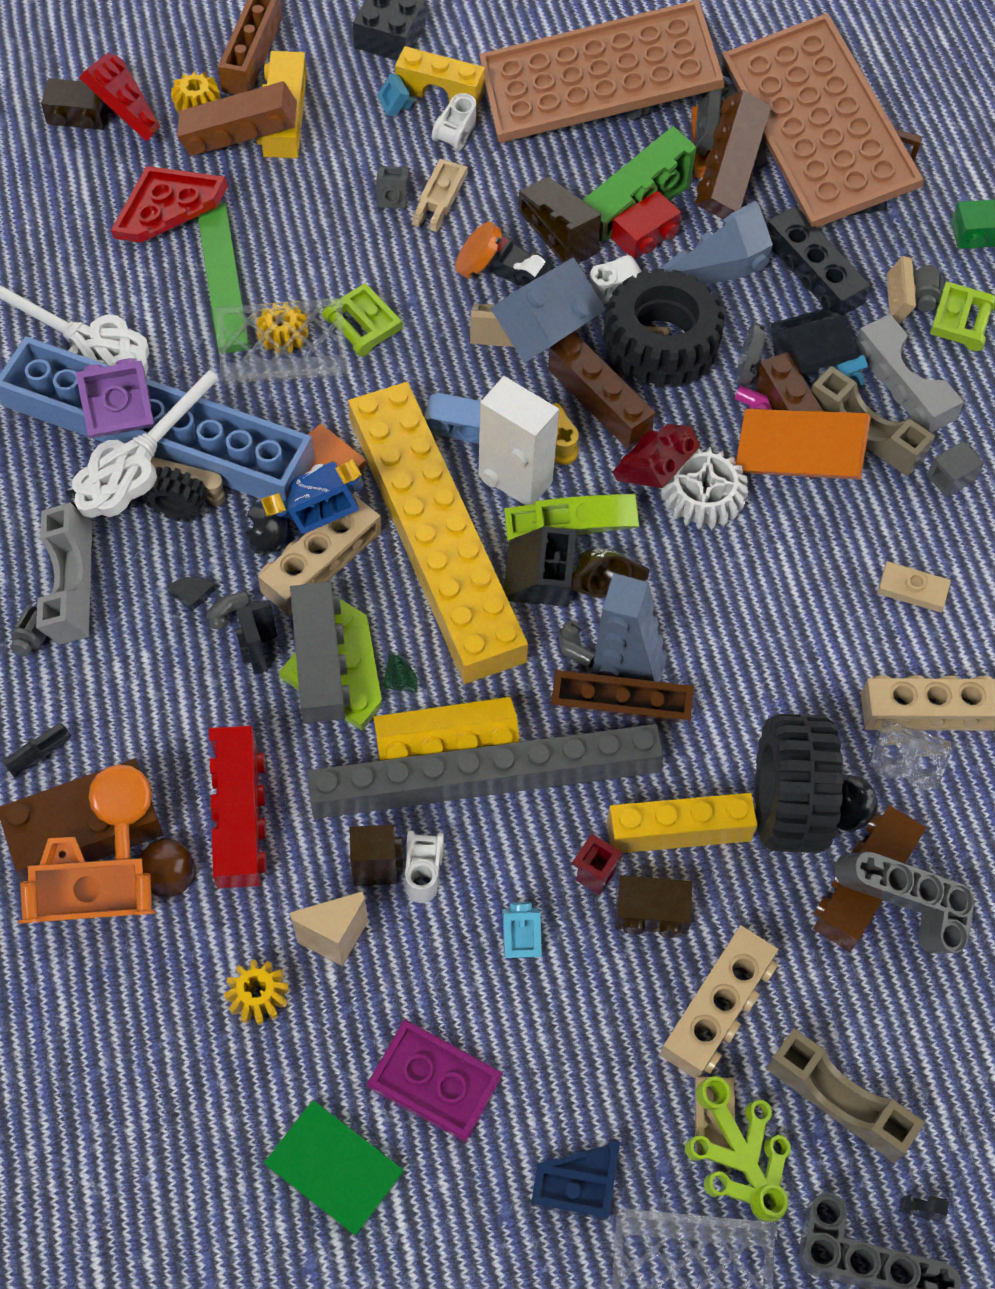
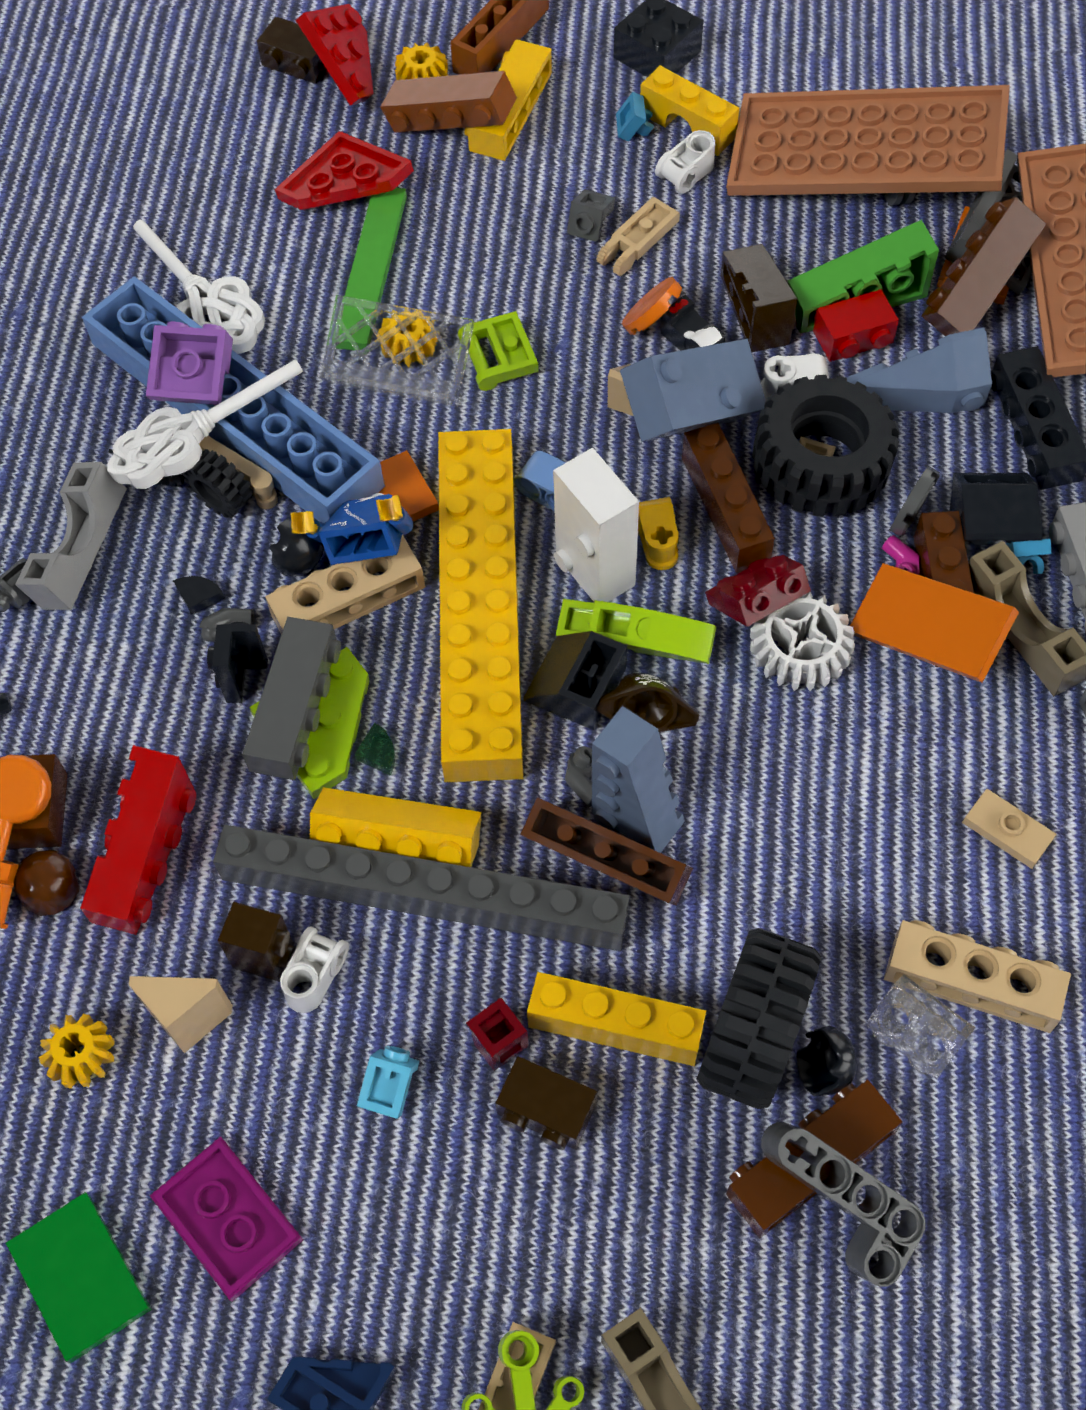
camera: 25 degrees right, 0 degrees up
tan brick [660,925,779,1079] -> none

